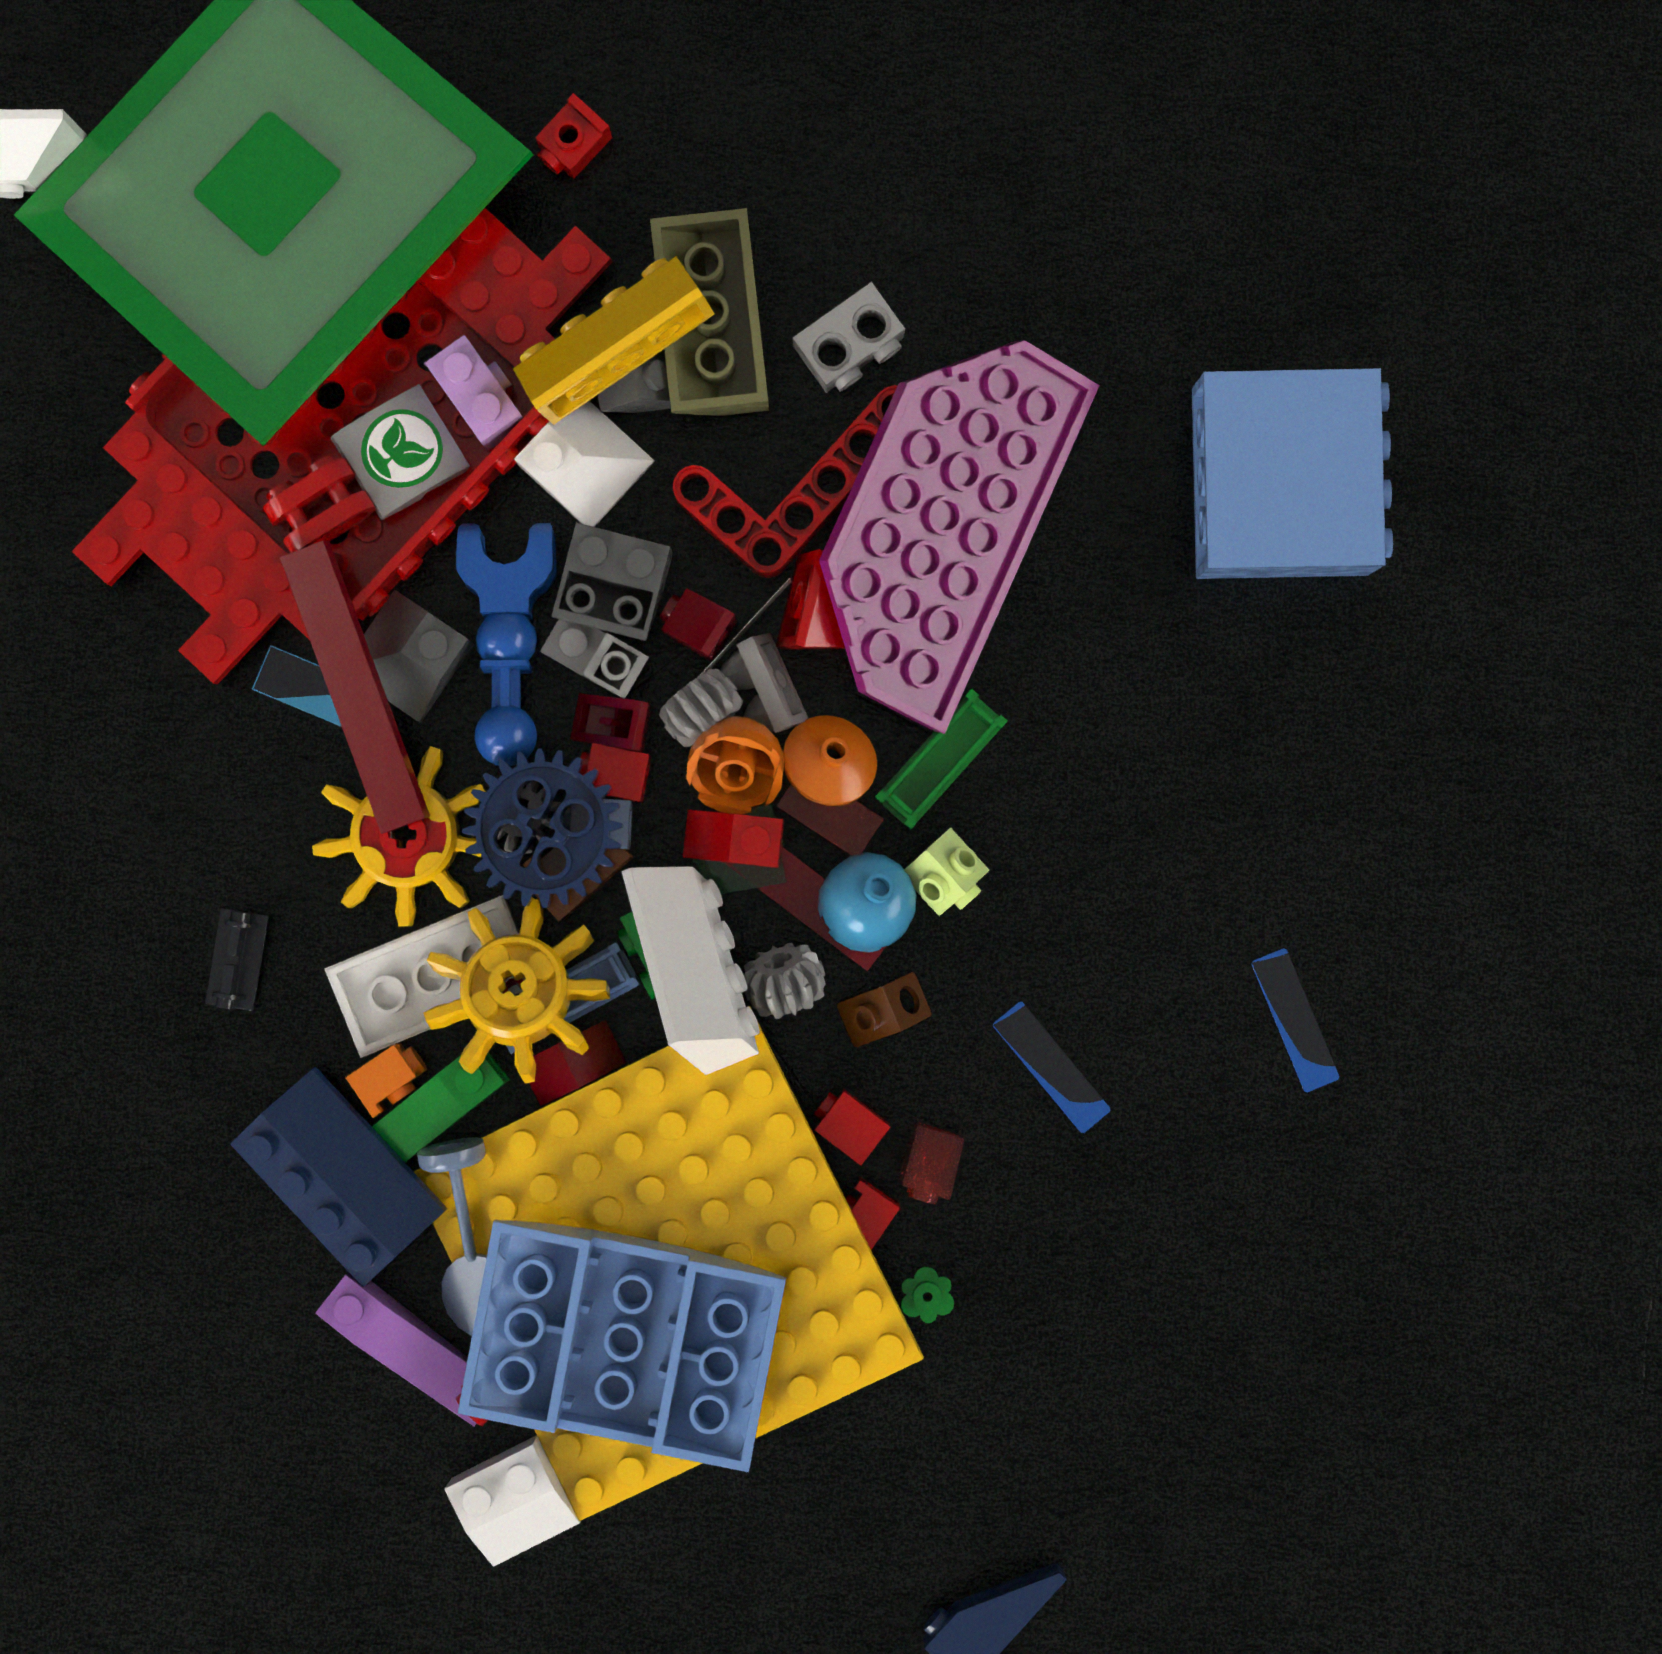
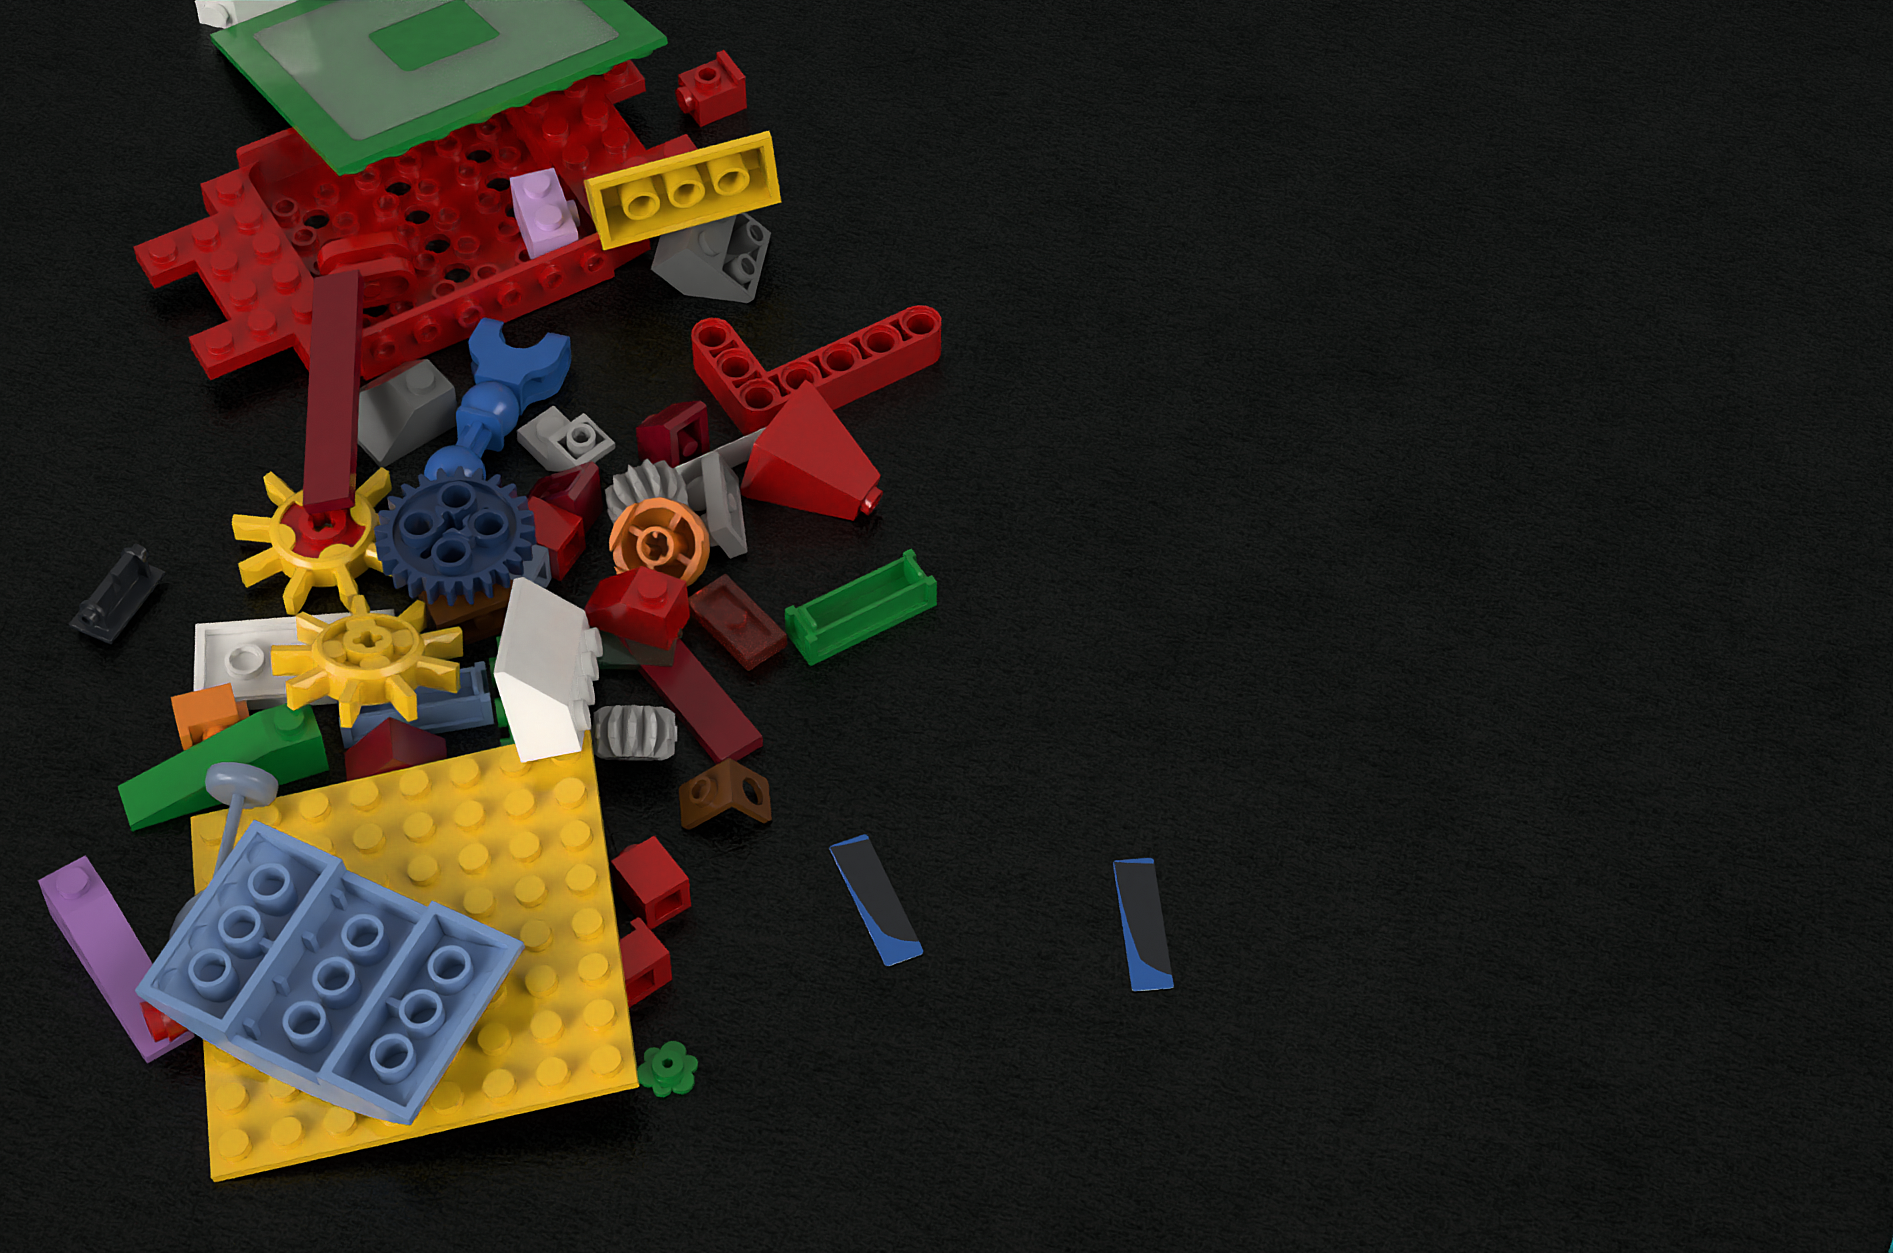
camera: 20 degrees right, 35 degrees down
dark blue slope [230,1067,448,1287] -> none
black tile [252,645,342,727] -> none
slope [331,384,470,520] -> none
white slope [444,1435,581,1567] -> none
white slope [514,401,655,527] -> none
dark grey slope [552,522,673,642] -> none
olive slope [650,208,769,416] -> none
orange dish [783,715,877,806] -> none
light grey brick [793,282,905,393] -> none
dark azure cylinder [817,852,917,953] -> none
plate [819,340,1100,734] -> none
clear red slope [900,1122,964,1204] -> none
yellowish green brick [904,827,989,916] -> none
medium blue brick [1192,368,1393,579] -> none

